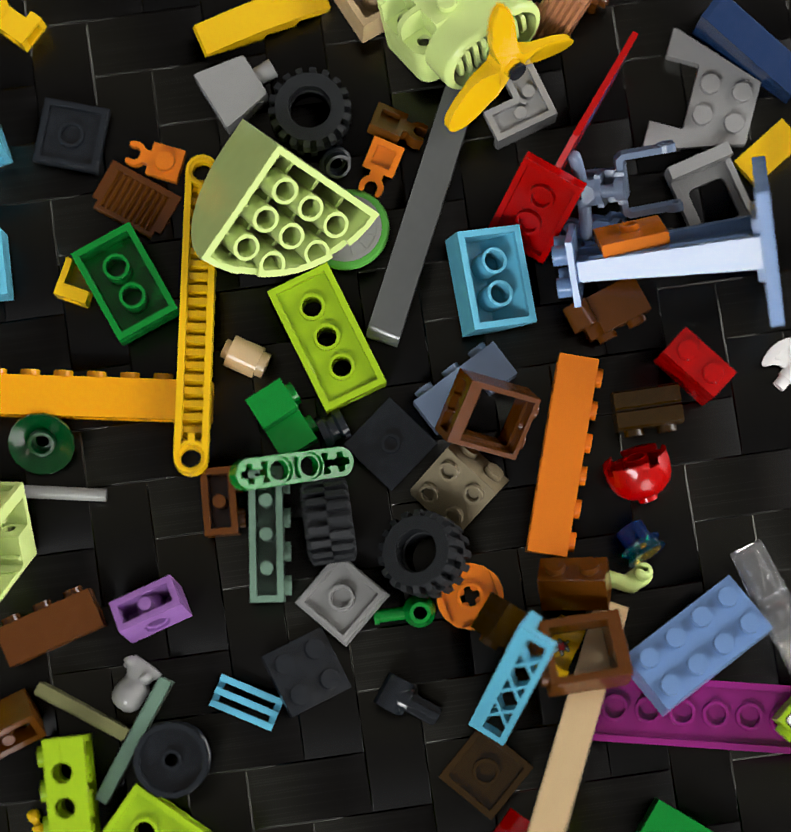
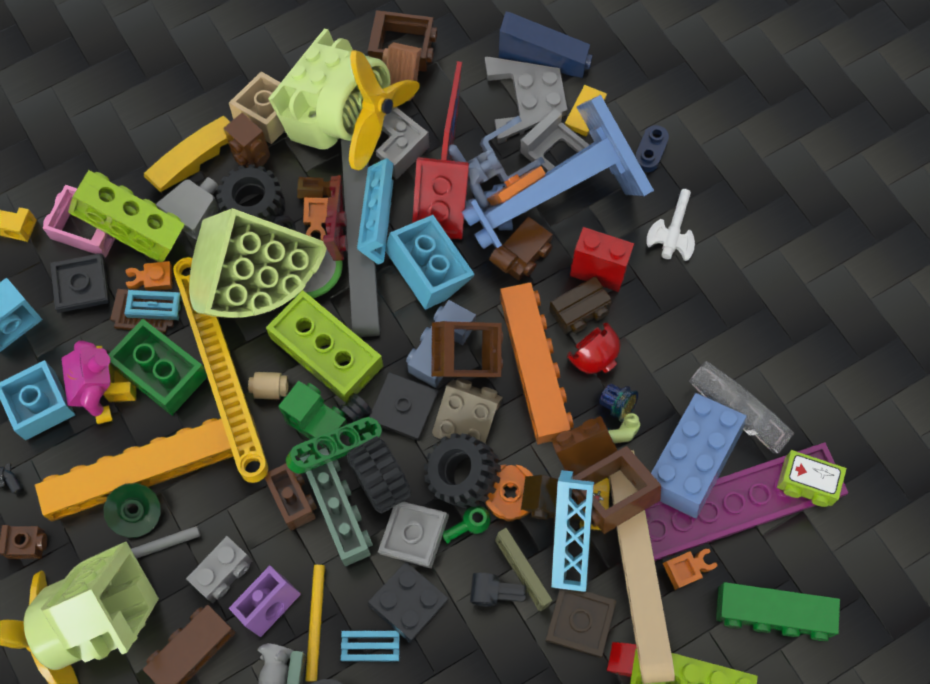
camera: 20 degrees left, 15 degrees down
none -> bright pink window [43,185,115,257]
none -> dark pink torso [62,340,112,424]
none -> lime brick [68,170,185,262]
none -> medium azure tile [125,290,182,320]
none -> light grey brick [186,536,252,603]
none -> reddish brown brick [223,112,270,168]
none -> yellow bar [305,565,325,682]
none -> dark red wing [323,175,348,261]
none -> medium azure fence [357,158,394,264]
none -> olive tile [495,528,553,611]
none -> orange plate [663,549,717,590]

